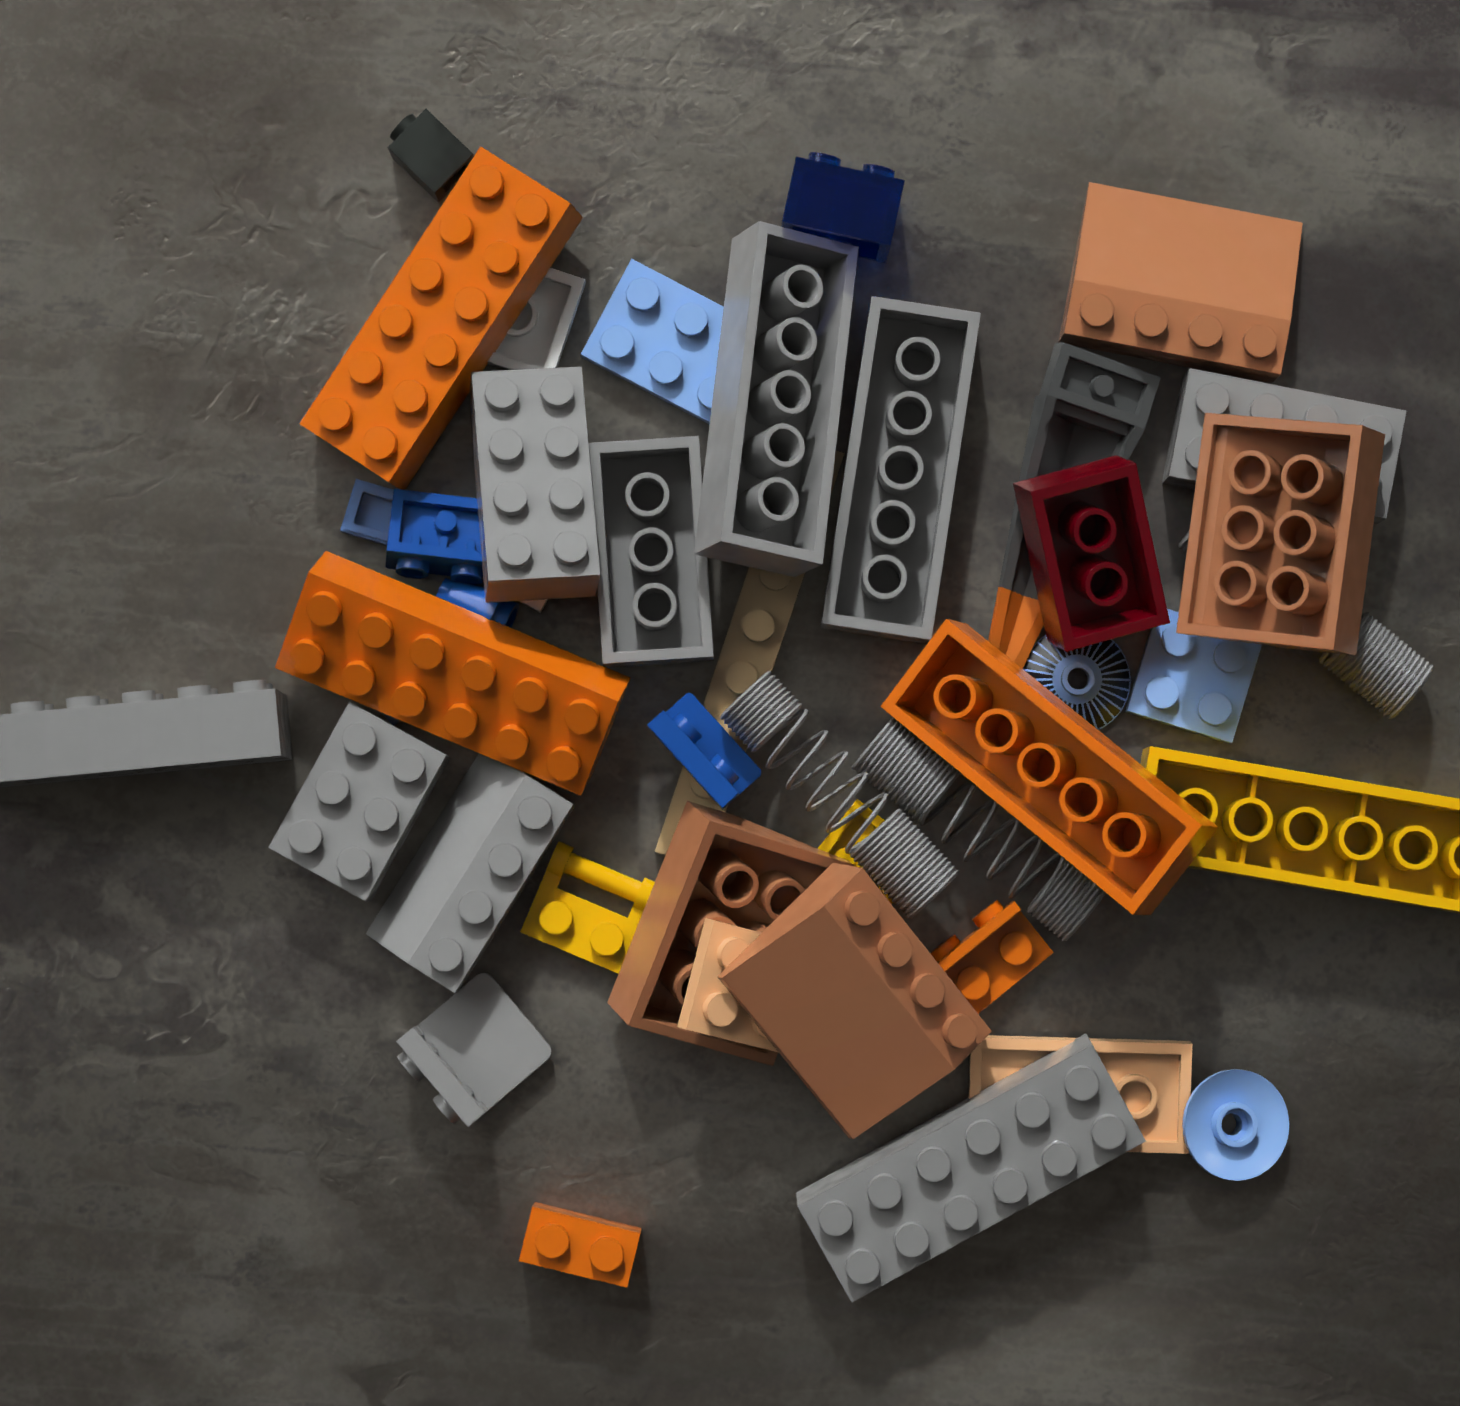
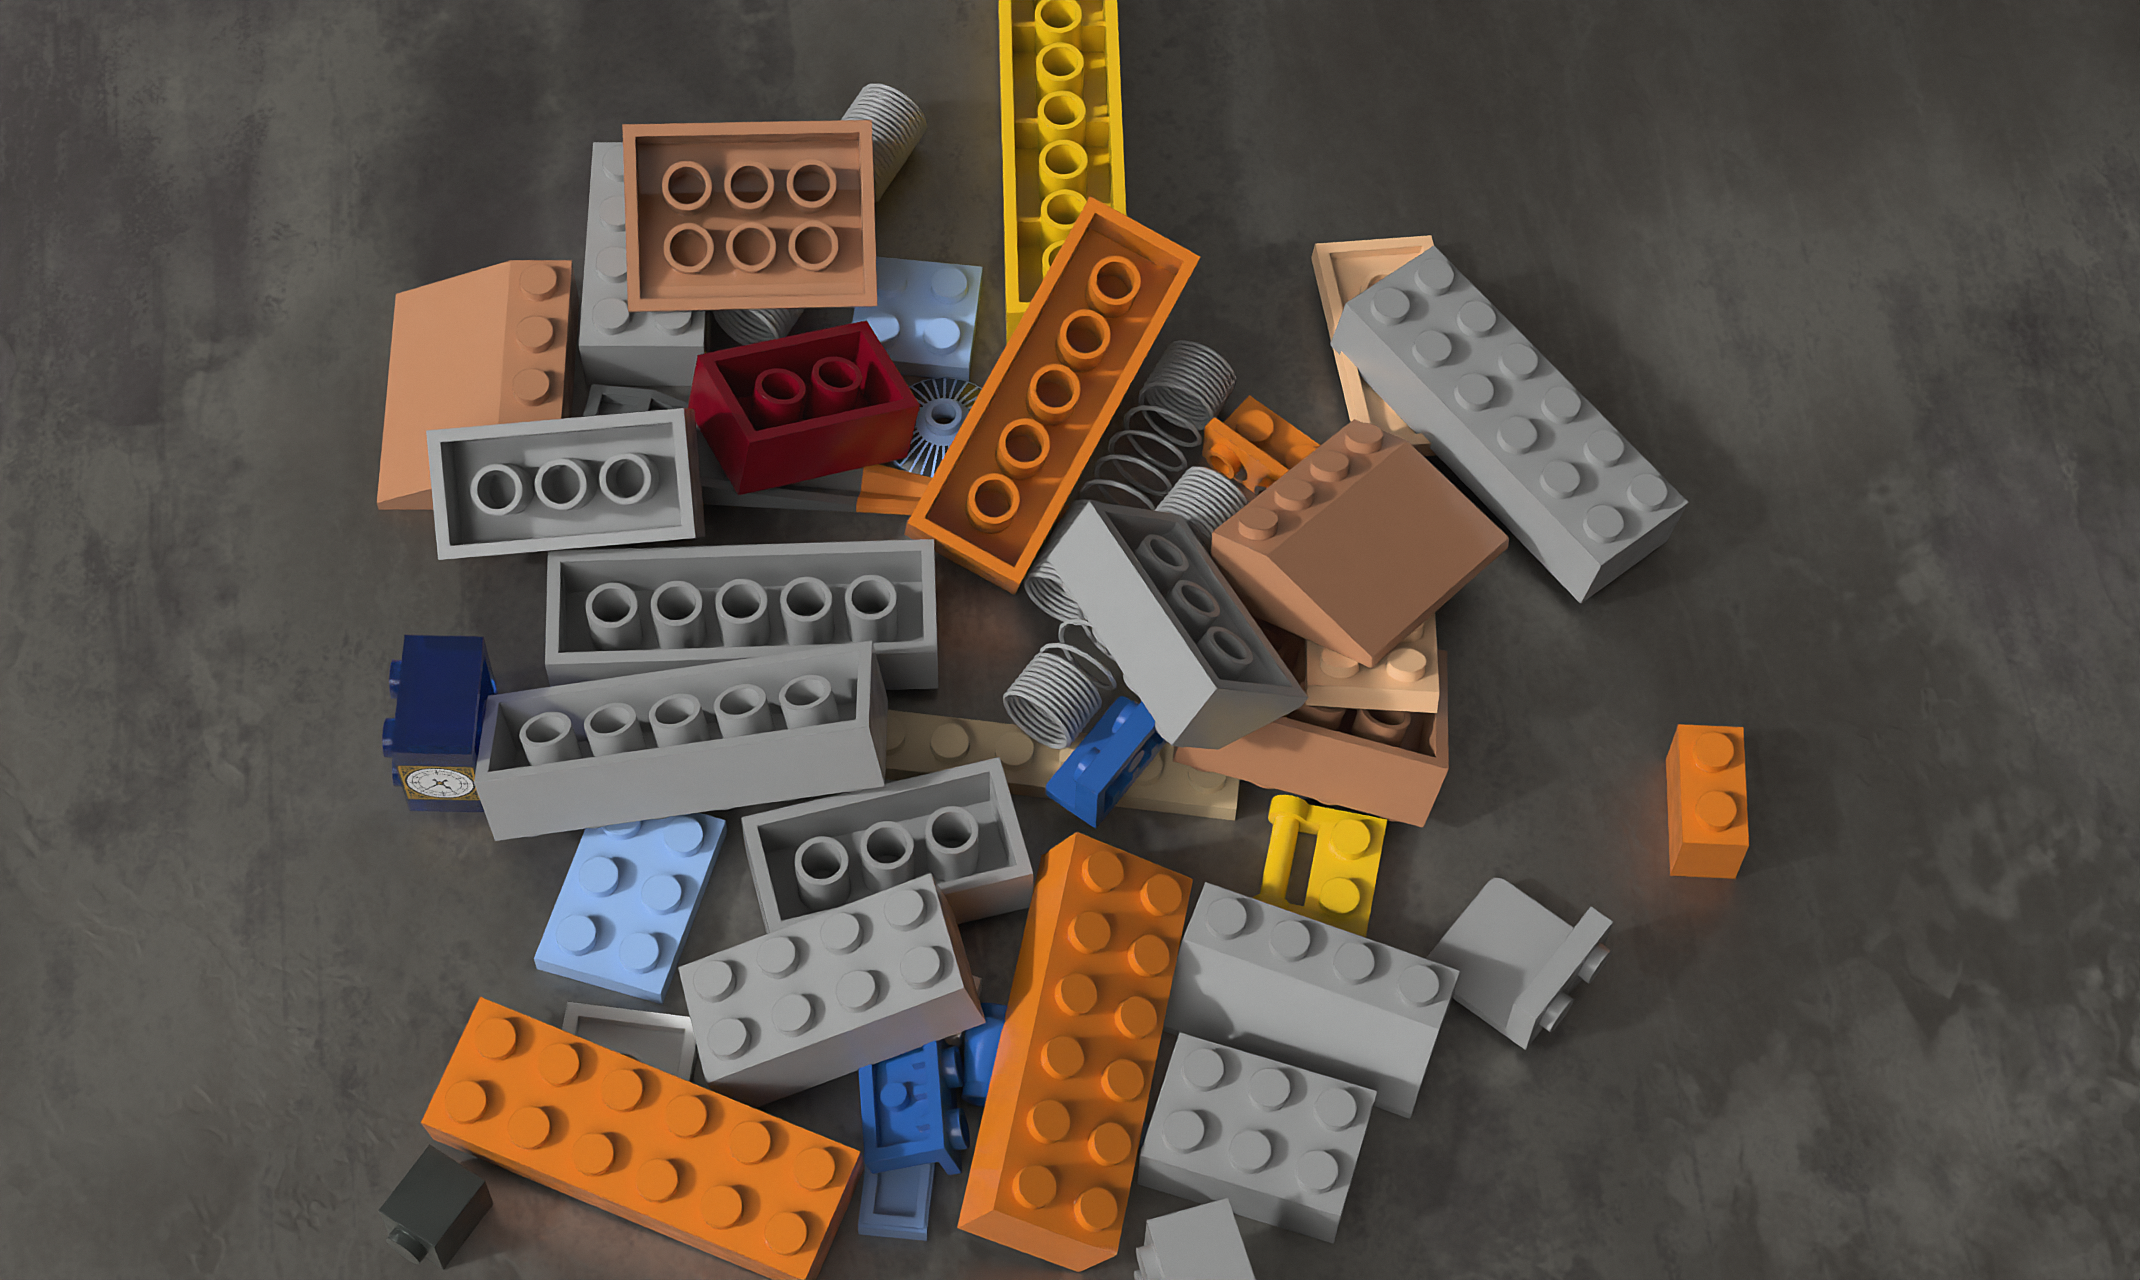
camera: 100 degrees left, 25 degrees down
light blue dish [1182,1069,1289,1181] -> none
none -> light grey brick [426,408,706,560]
none -> light grey slope [1047,501,1308,750]

